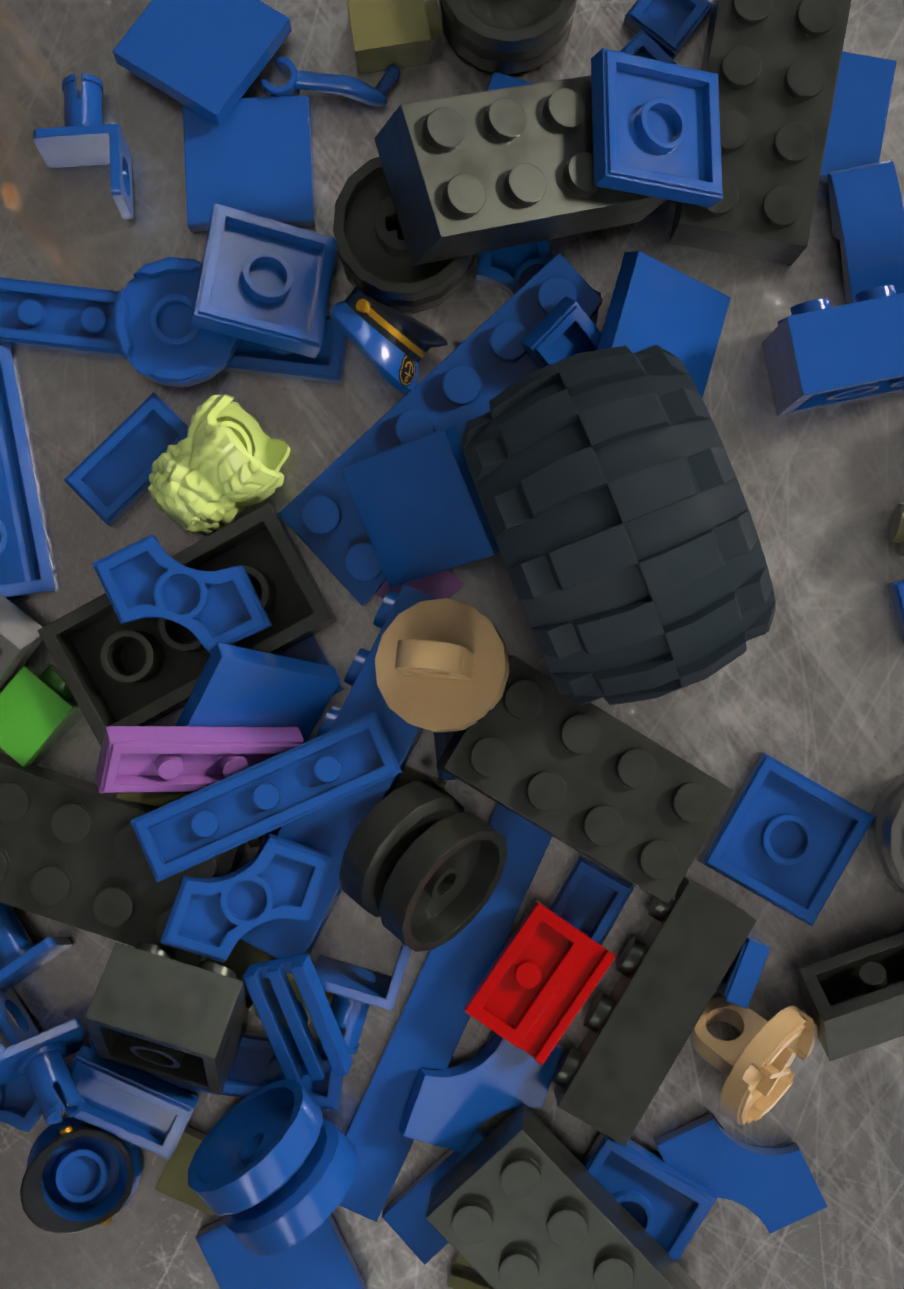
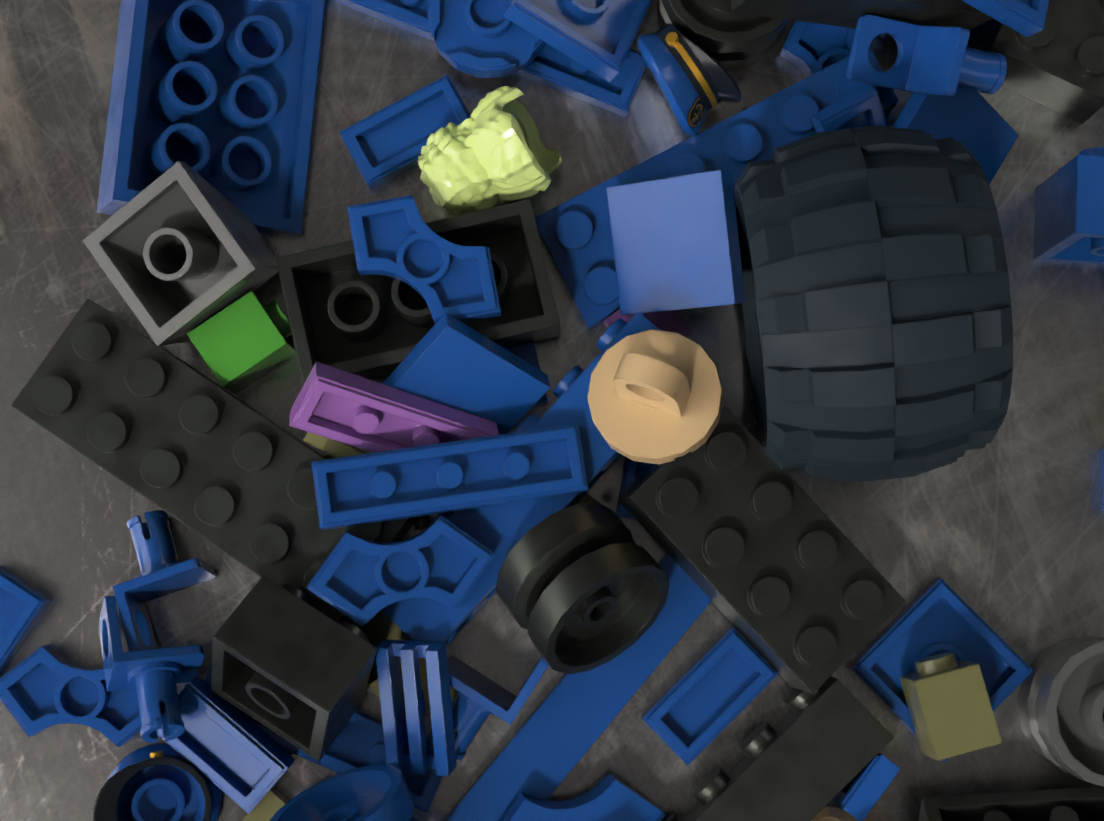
camera: 20 degrees right, 5 degrees down
red plate [464,900,616,1065] -> none
none -> blue bracket [846,14,1007,97]
none -> olive brick [899,652,1002,761]

